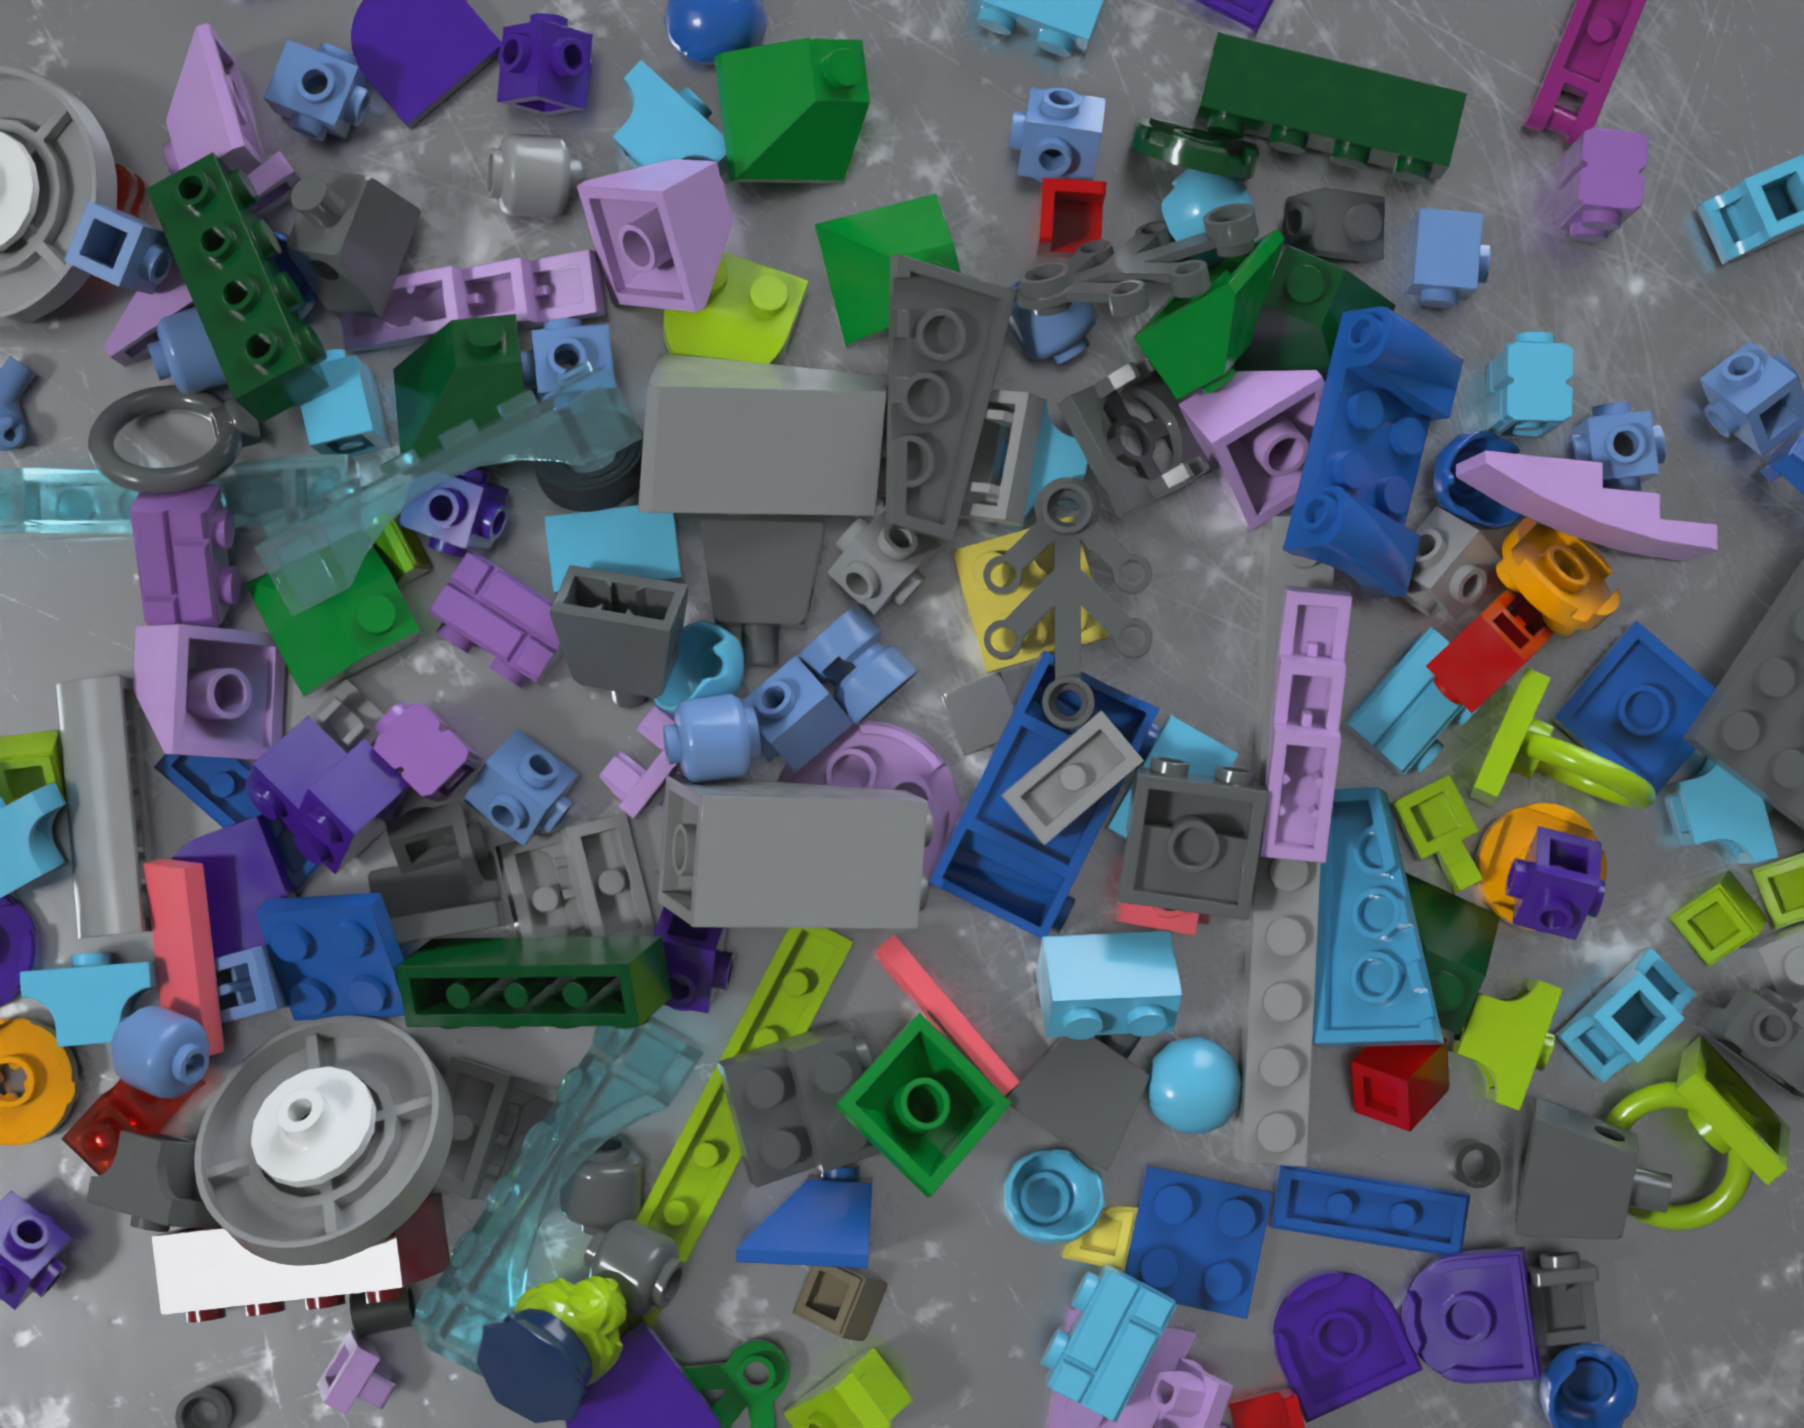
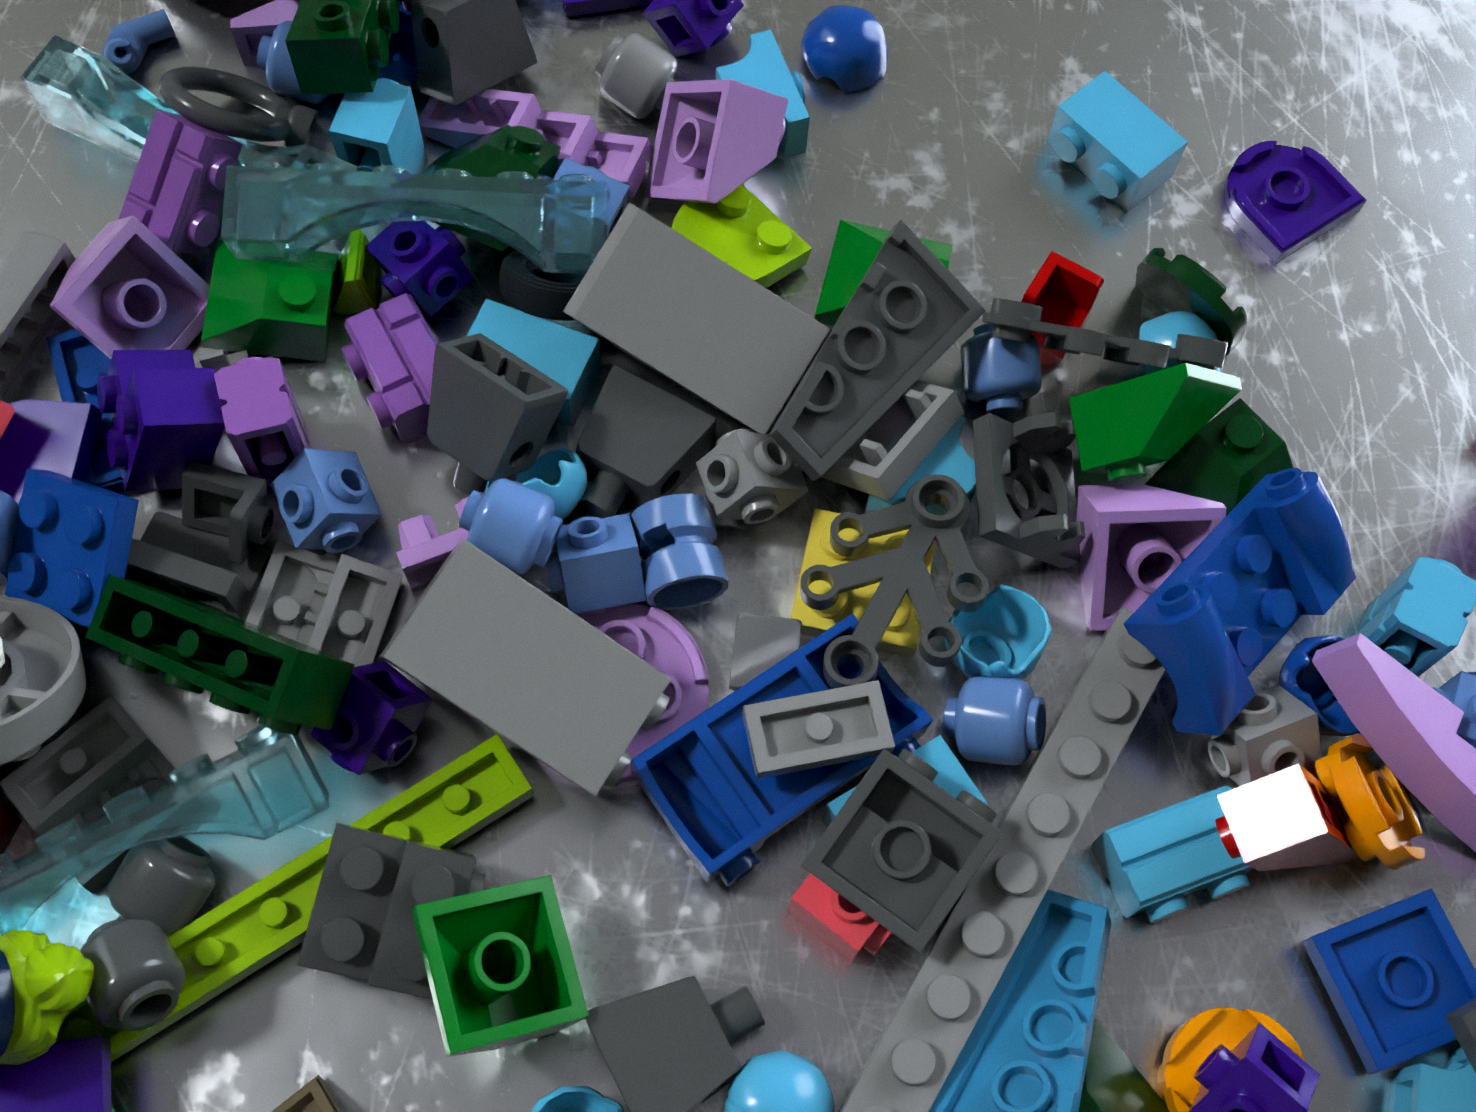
camera: 25 degrees right, 20 degrees down
green slope [714,37,870,183] -> none
blue slope [736,1165,873,1268] -> none
coral tile [873,935,1020,1096] -> none
medium blue brick [1008,87,1106,182] -> none
medium azure brick [1036,931,1182,1040] -> none
dark green brick [1195,32,1467,184] -> none
lavender slope [1259,585,1352,863] -> none
dark grey bracket [1283,187,1385,263] -> none
lime plate [1390,774,1483,894] -> none
medium blue brick [1404,208,1491,308] -> none
lime tile [1469,667,1656,810] -> none
none -> medium azure hair [944,585,1052,679]
none -> medium blue head [944,676,1046,766]

